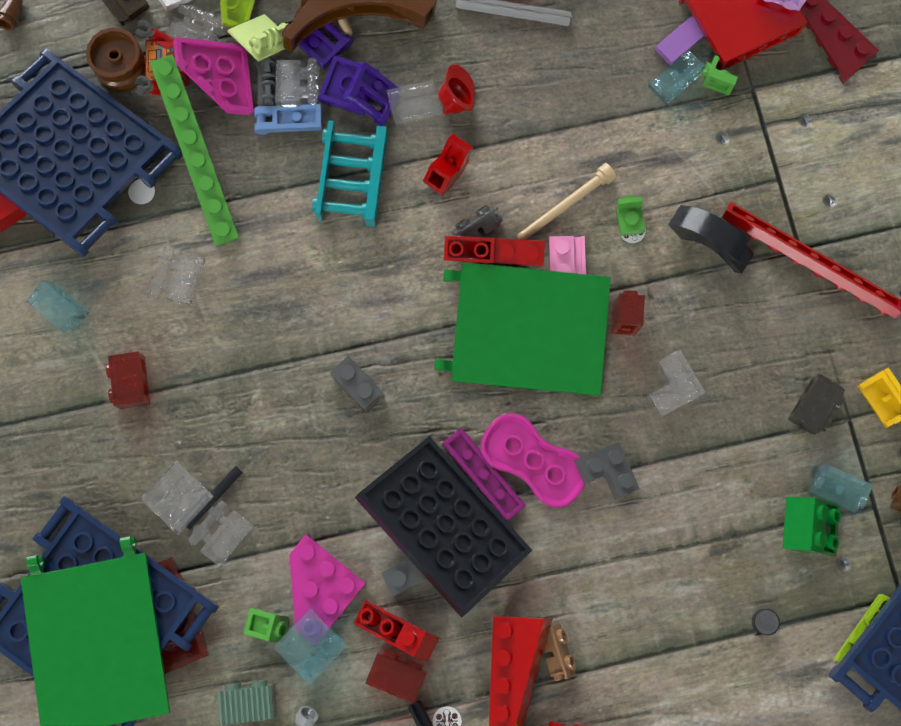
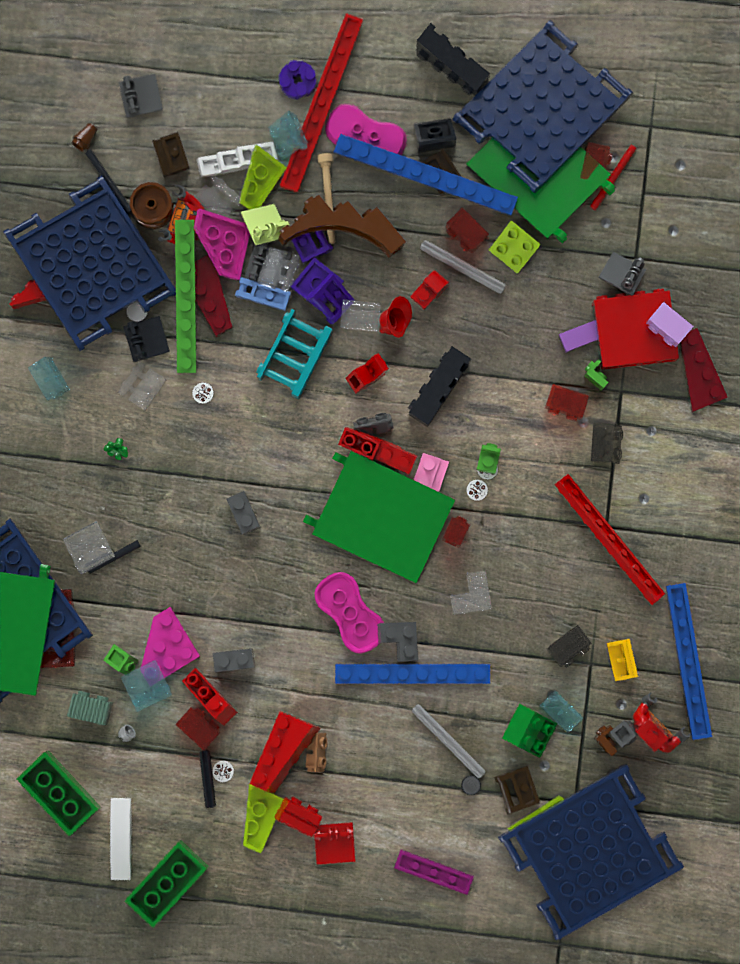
camera: 25 degrees right, 5 degrees up
clear red brick [106,351,150,409] -> none
clear plate [188,499,255,567] -> none
black plate [355,436,533,618] -> none
magenta tile [442,427,526,522] -> none
tan piece [517,163,617,240] -> none
clear light blue hinge [648,51,705,104] -> none
black arch [668,205,754,274] -> none
none -> black bar [85,149,132,214]
none -> green plant [103,438,128,460]
none -> black hinge [123,316,170,362]
none -> white sticker [193,383,213,403]
none -> dark red wing [195,255,233,337]
none -> blue plate [335,664,490,684]
none -> black wedge [408,346,471,427]
none -> red brick [410,270,450,310]
none -> light grey axle [412,704,485,778]
none -> white sticker [467,480,488,501]
none -> dark brown plate [494,766,540,814]
none -> clear red brick [544,384,589,421]
none -> clear smoke bracket [591,424,624,464]

